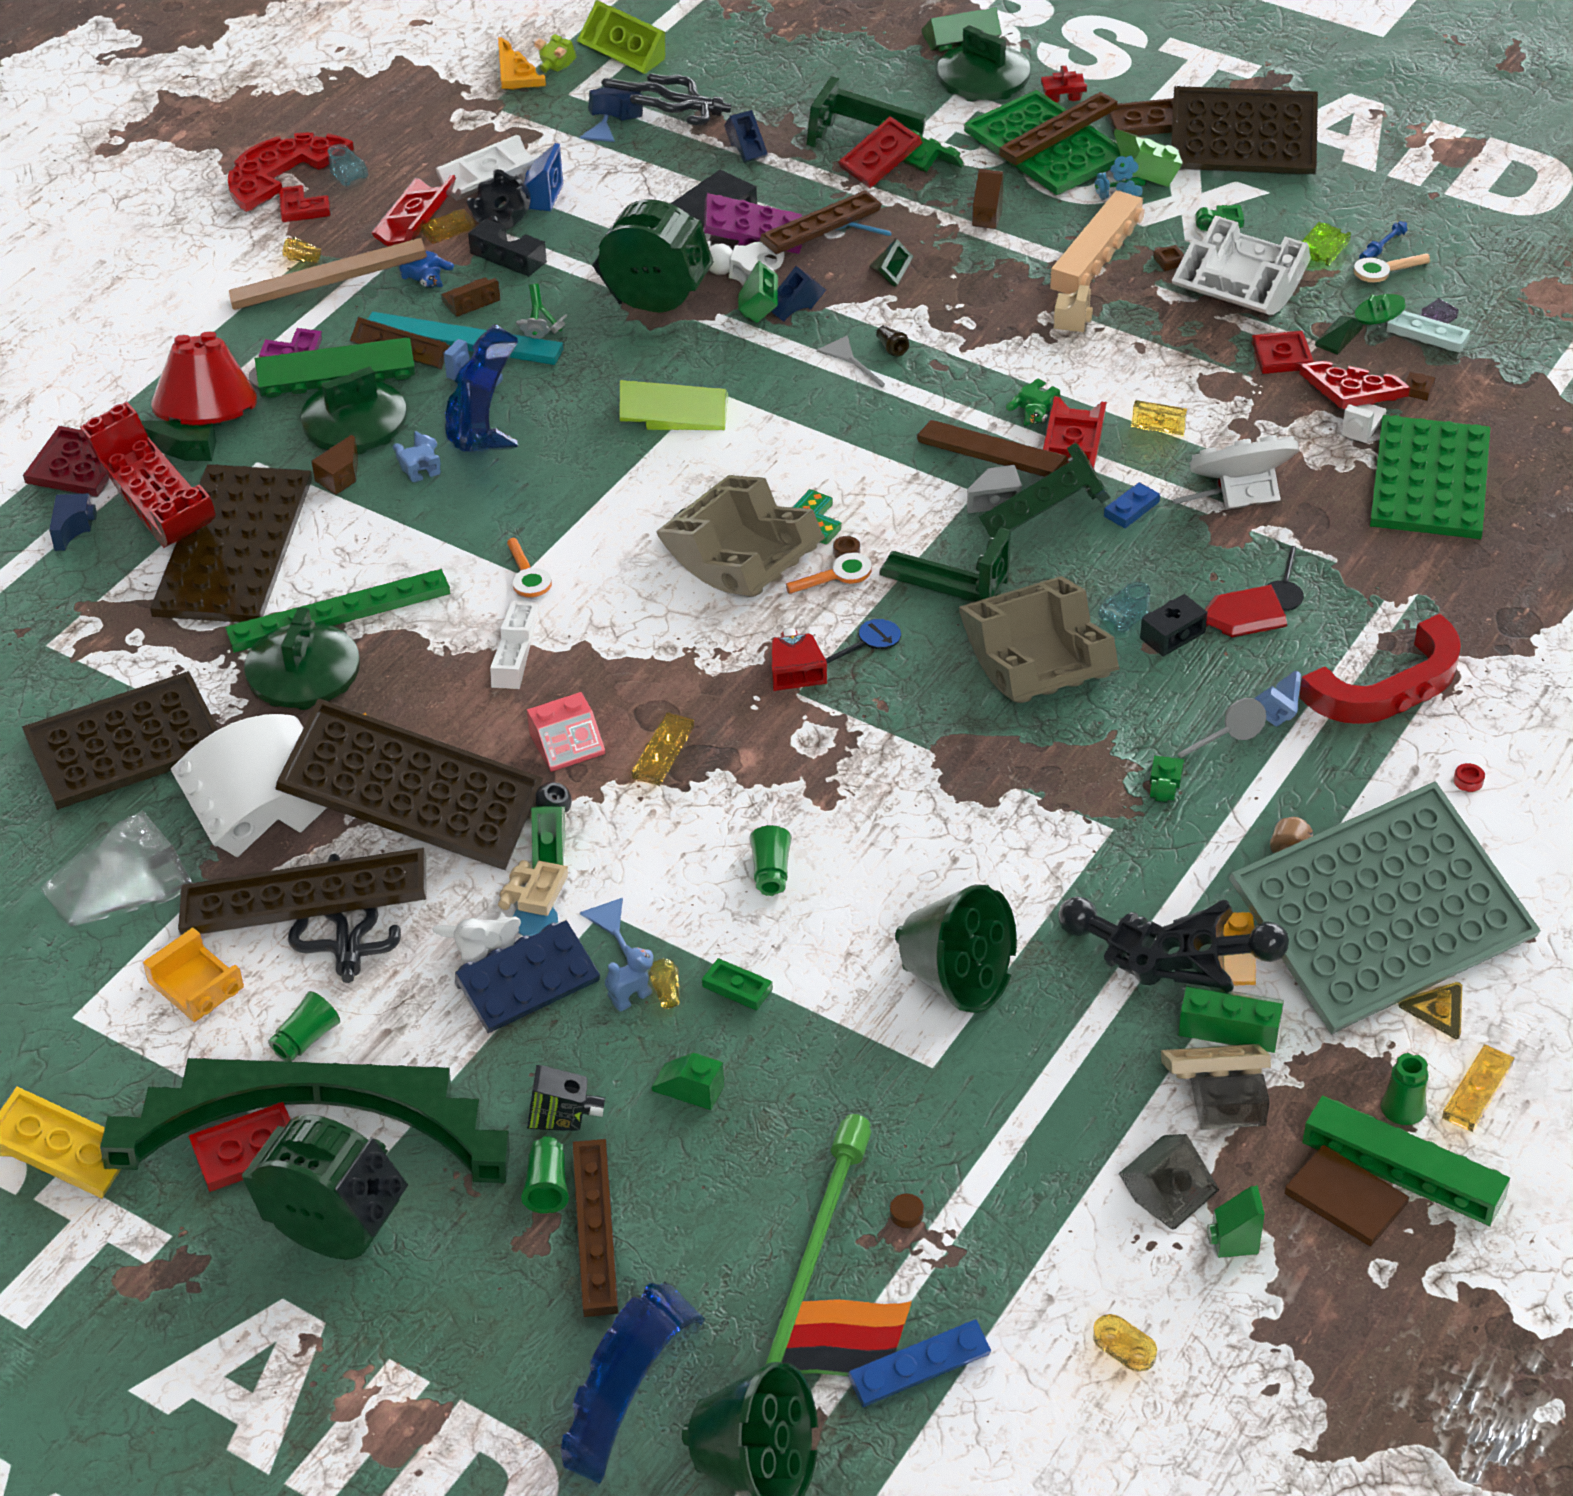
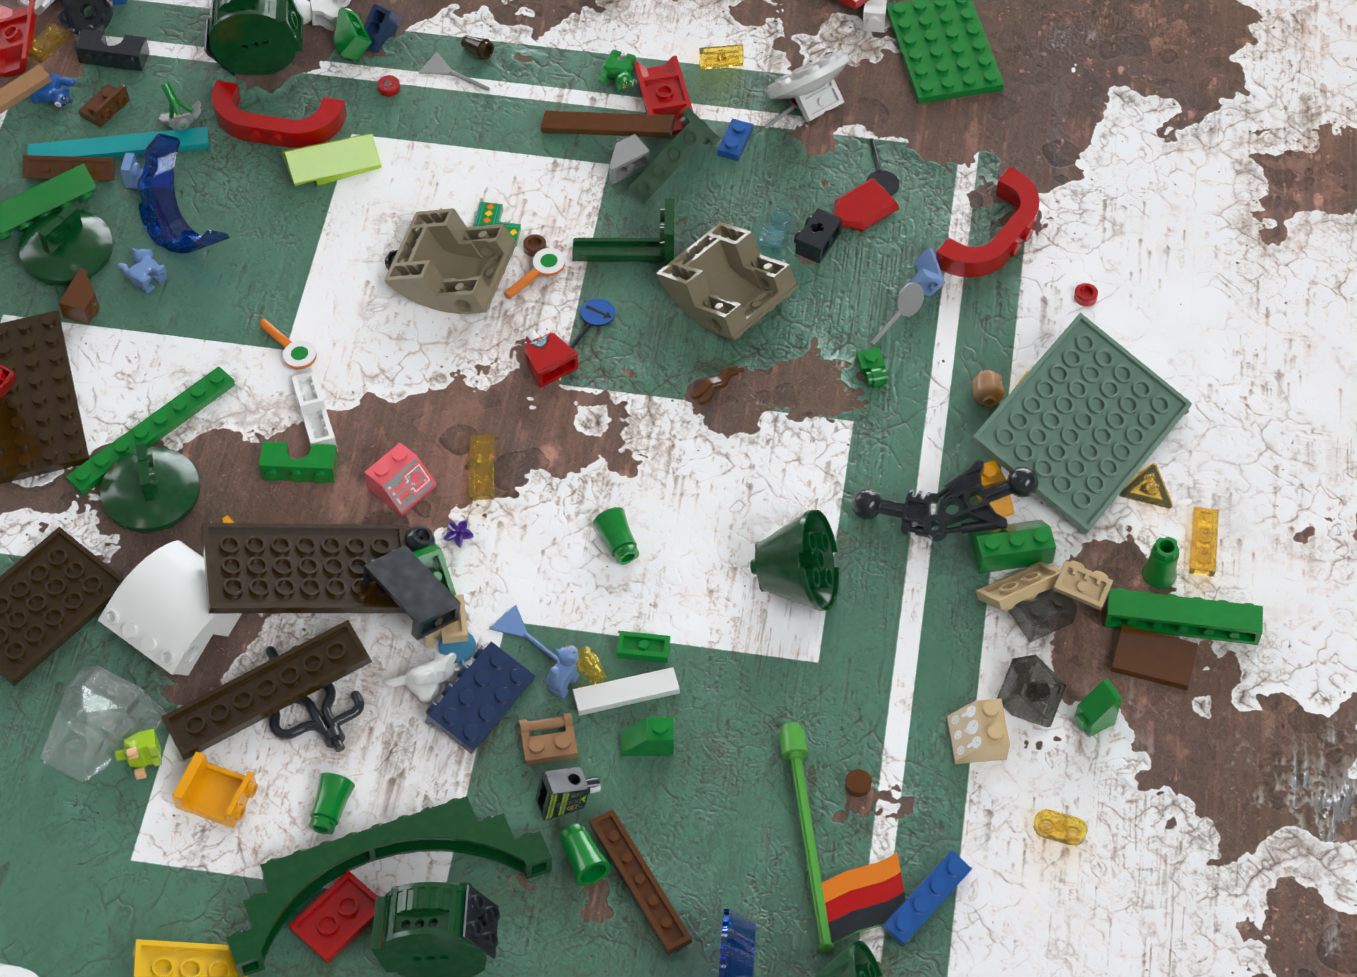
camera: 25 degrees left, 10 degrees up
none -> lime piece [115,729,162,780]
none -> red arch [212,80,347,148]
none -> green arch [259,441,339,484]
none -> black panel [362,545,461,641]
none -> red tile [378,75,400,97]
none -> dark purple plant [444,520,474,548]
none -> medium nougat plate [519,712,578,766]
none -> white tile [573,667,680,716]
none -> reddish brown hair [691,366,744,405]
none -> tan slope [947,698,1010,764]
none -> tan bracket [1053,560,1113,610]

